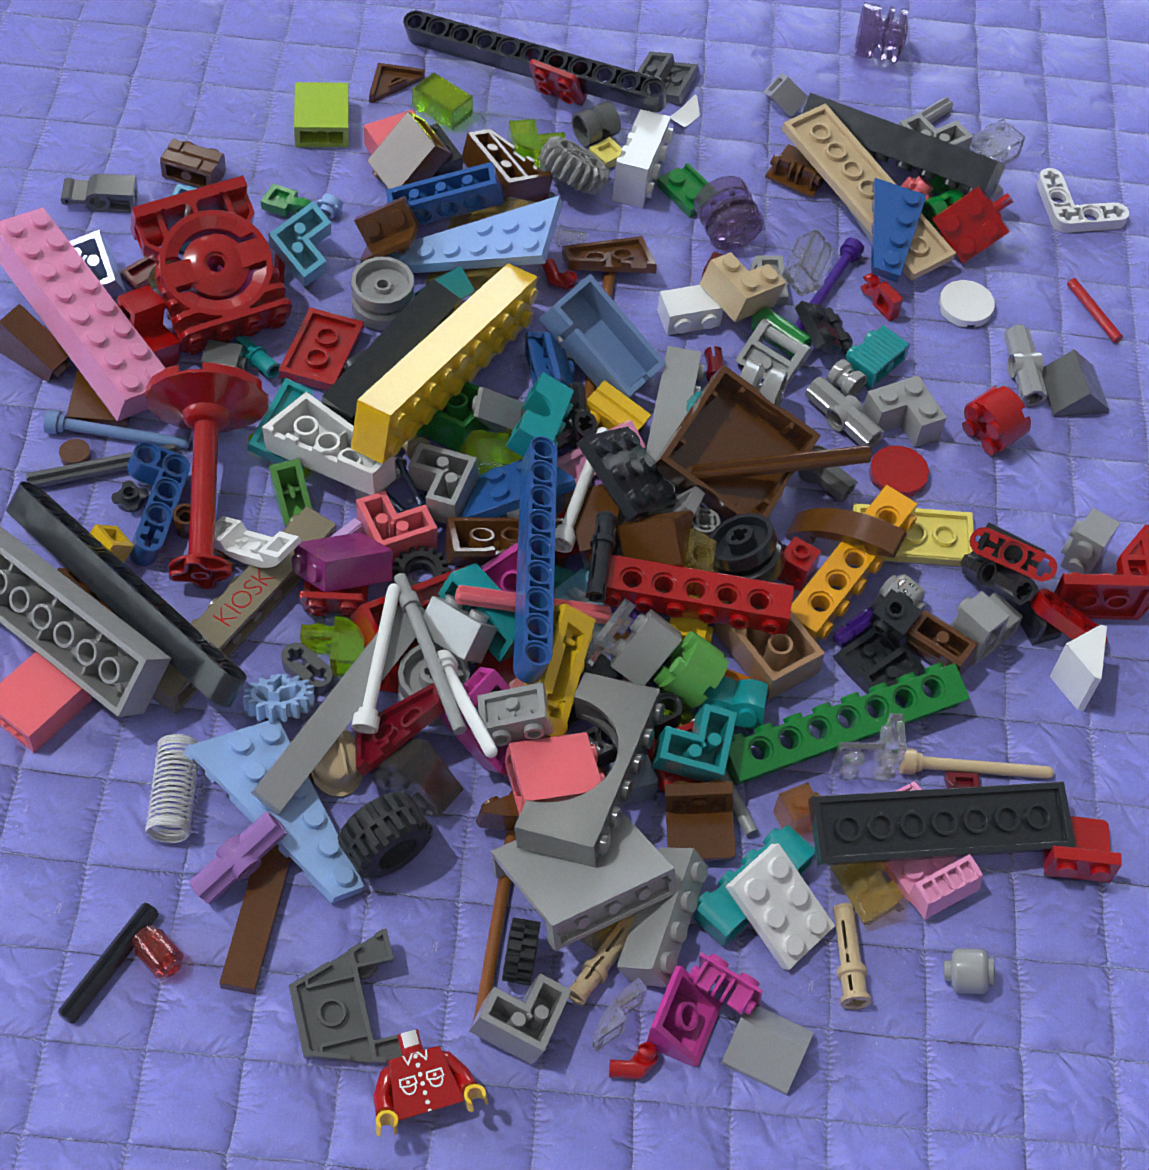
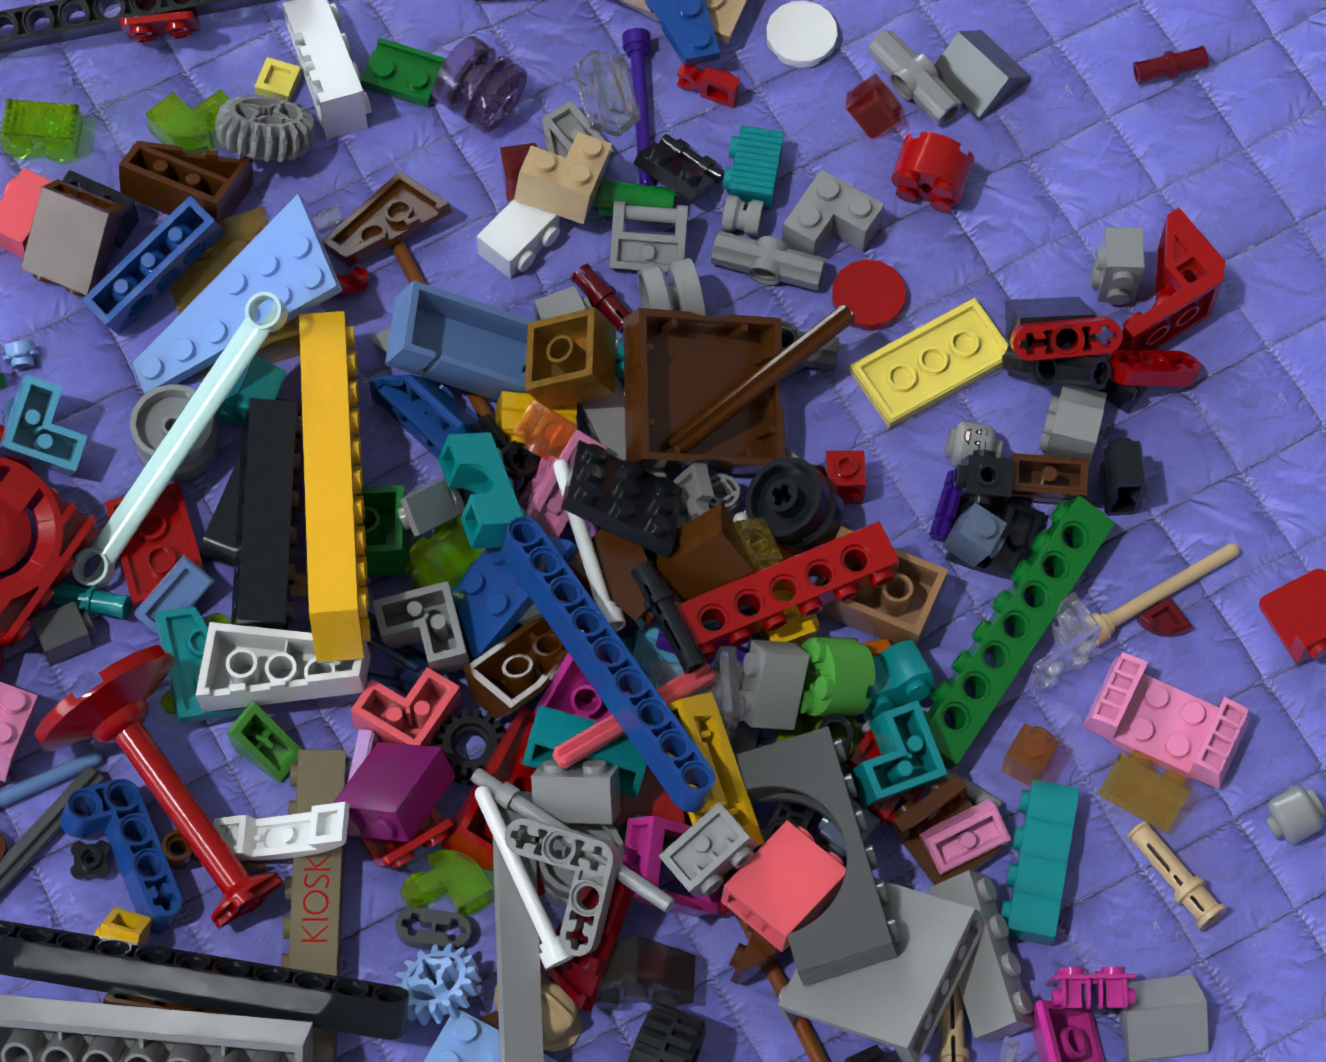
camera: 30 degrees left, 10 degrees up
reddish brown bracket [354,196,420,263] -> none
white piece [437,650,498,758] -> none
dark grey wheel [571,101,621,147] -> none
white plate [725,843,835,970] -> none
reddish brown slope [785,508,907,558] -> none
light orange brick [791,485,917,643] -> none
black plate [808,781,1076,867] -> none
white slope [1049,625,1107,711] -> none
none -> light aqua piece [72,292,288,588]
none -> medium blue tile [134,554,214,635]
none -> light grey beam [505,818,620,956]
none -> clear orange brick [513,399,578,459]
none -> pearl gold brick [525,307,616,410]
none -> clear red panel [846,73,902,139]
none -> bright pink slope [919,799,1011,875]
none -> sand blue brick [942,503,1007,568]
none -> black brick [1099,438,1148,516]

